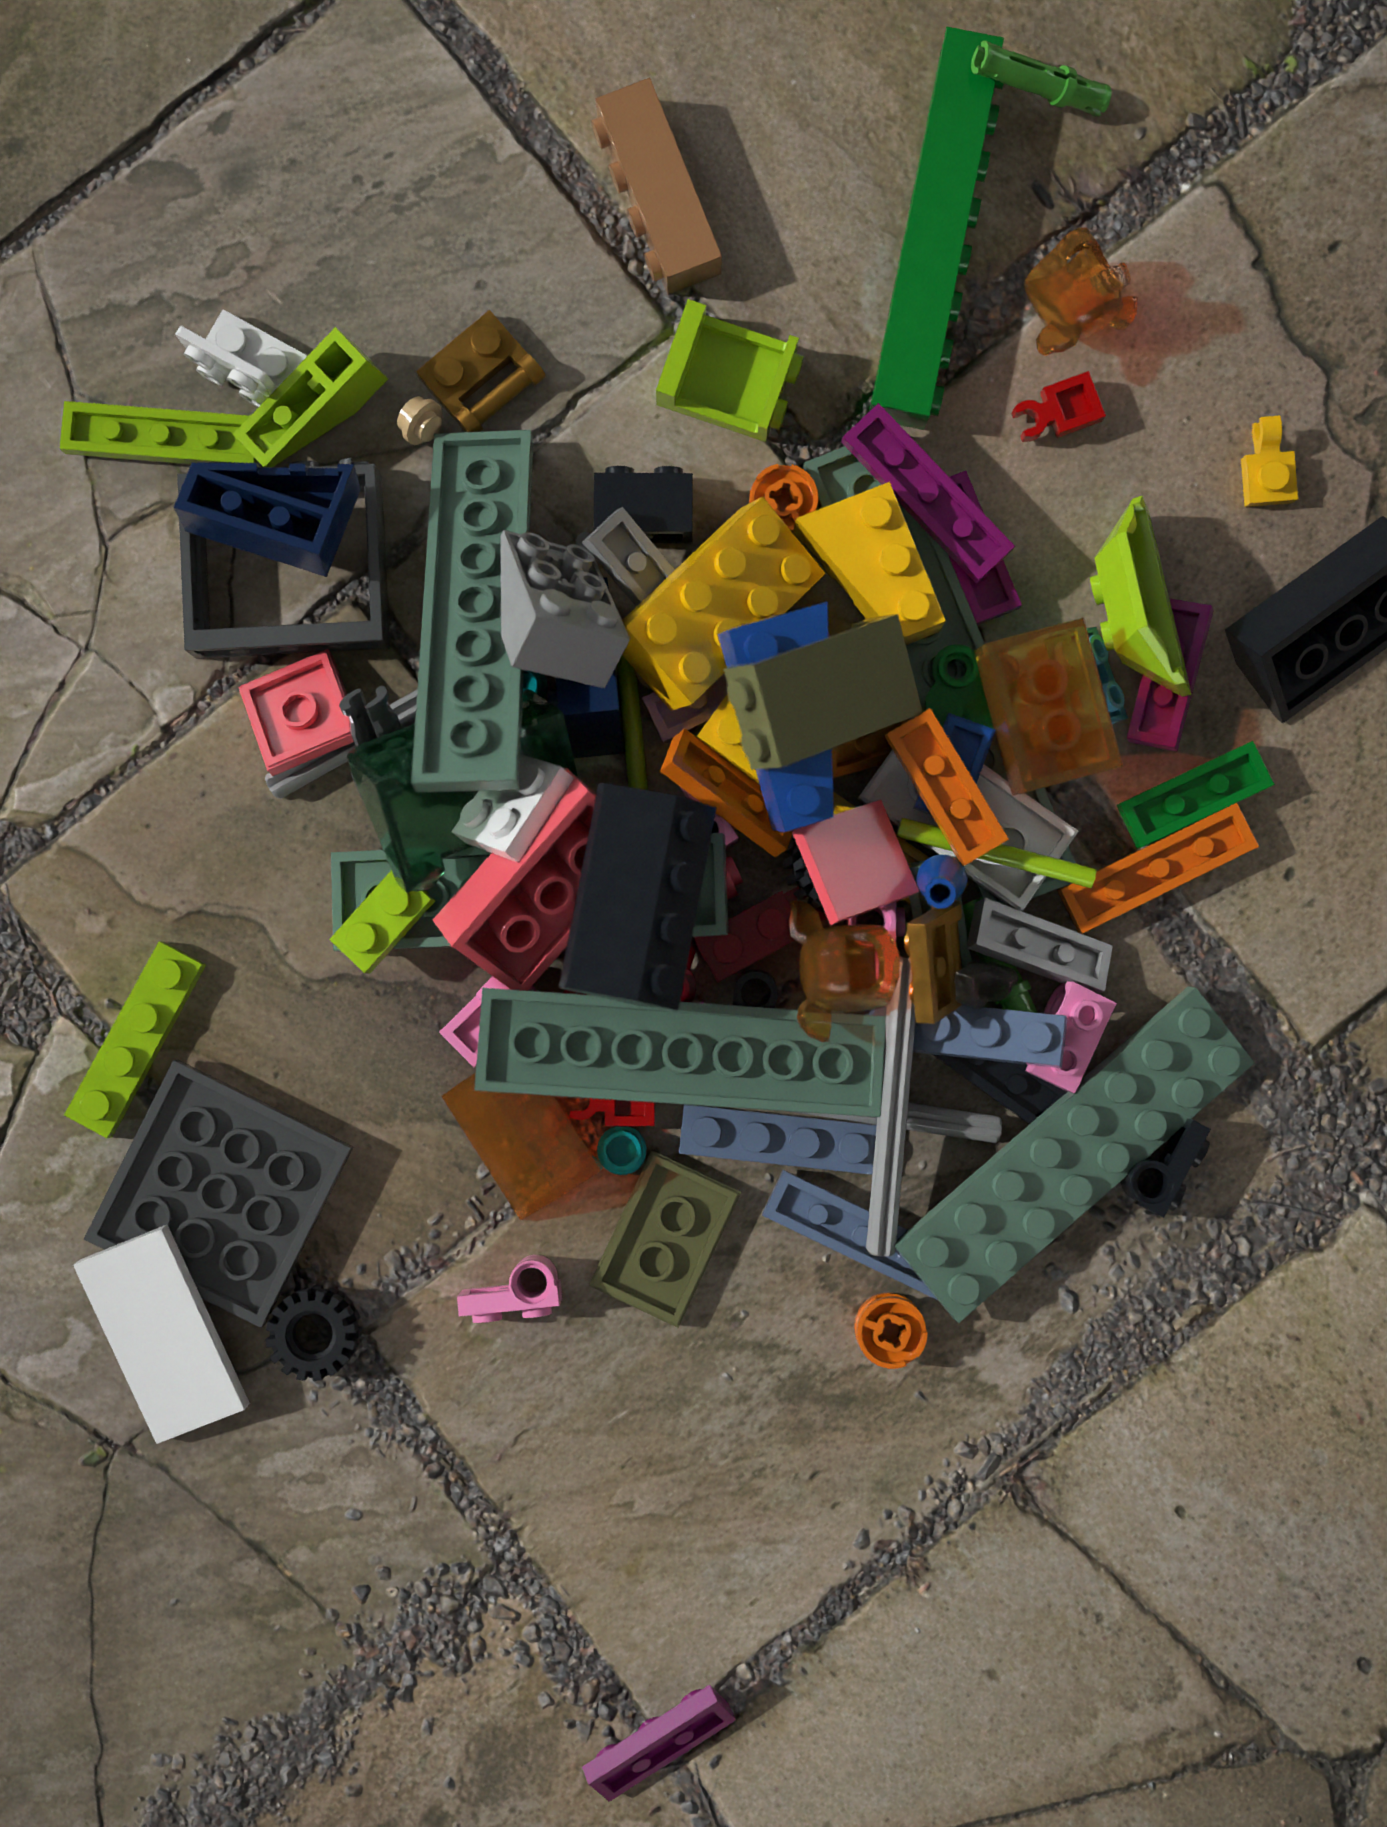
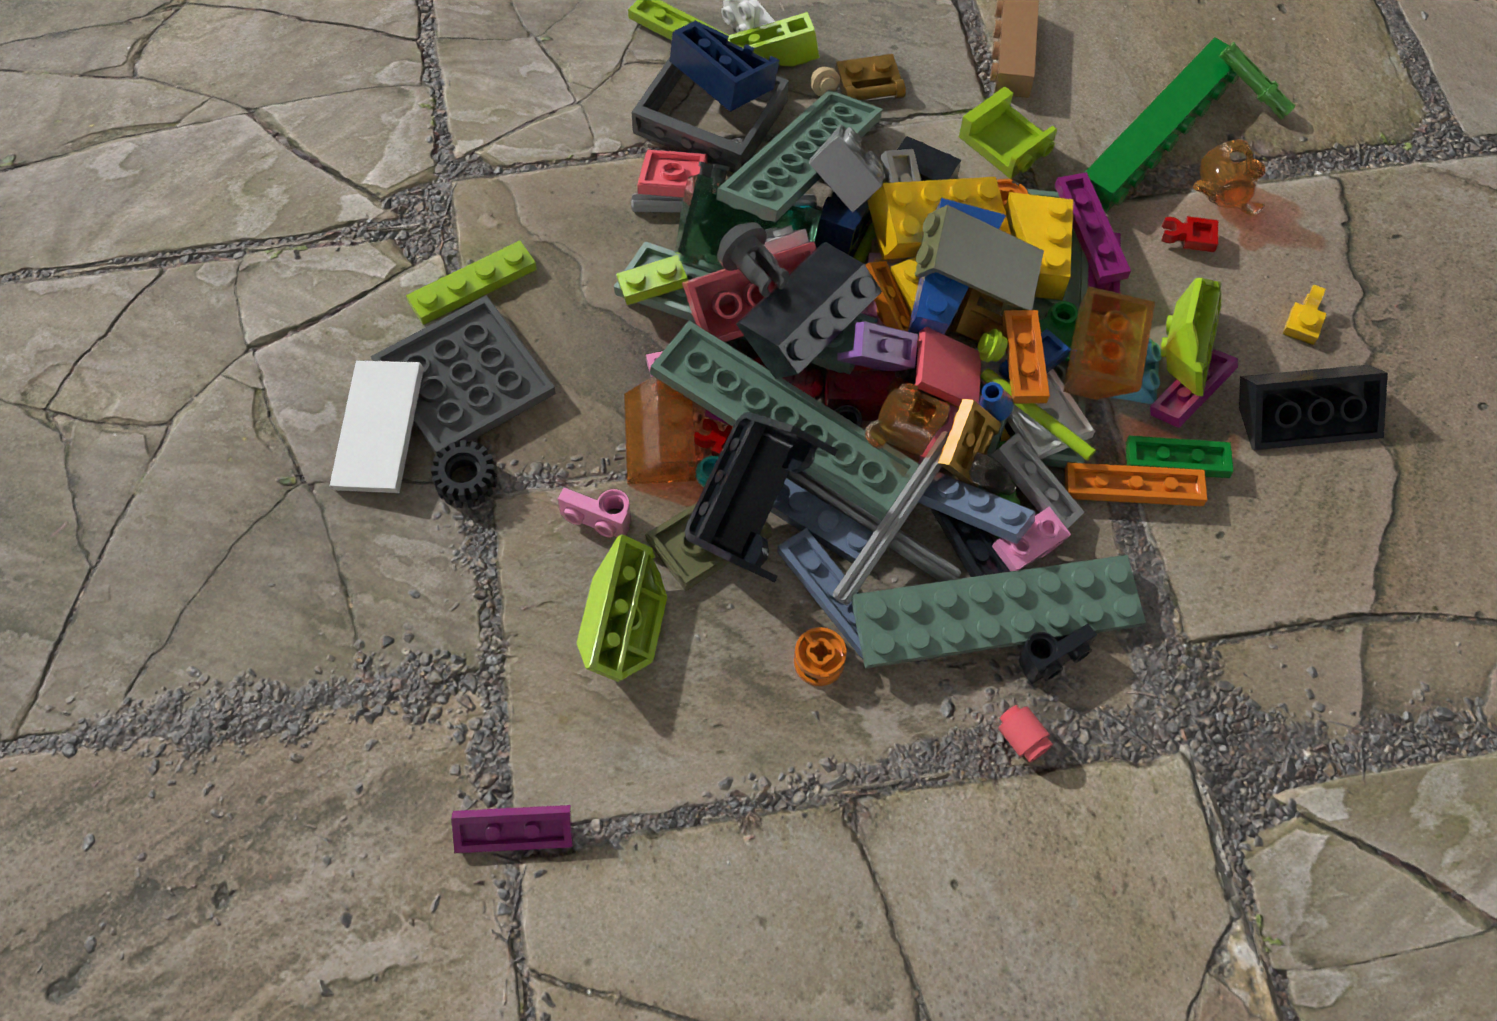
camera: 25 degrees right, 25 degrees down
none -> lime wedge [576,534,667,682]
none -> black windscreen [685,412,838,583]
none -> dark grey piece [717,222,789,297]
none -> medium lavender panel [837,321,918,371]
none -> lime plate [977,329,1008,362]
none -> coral brick [998,705,1053,763]

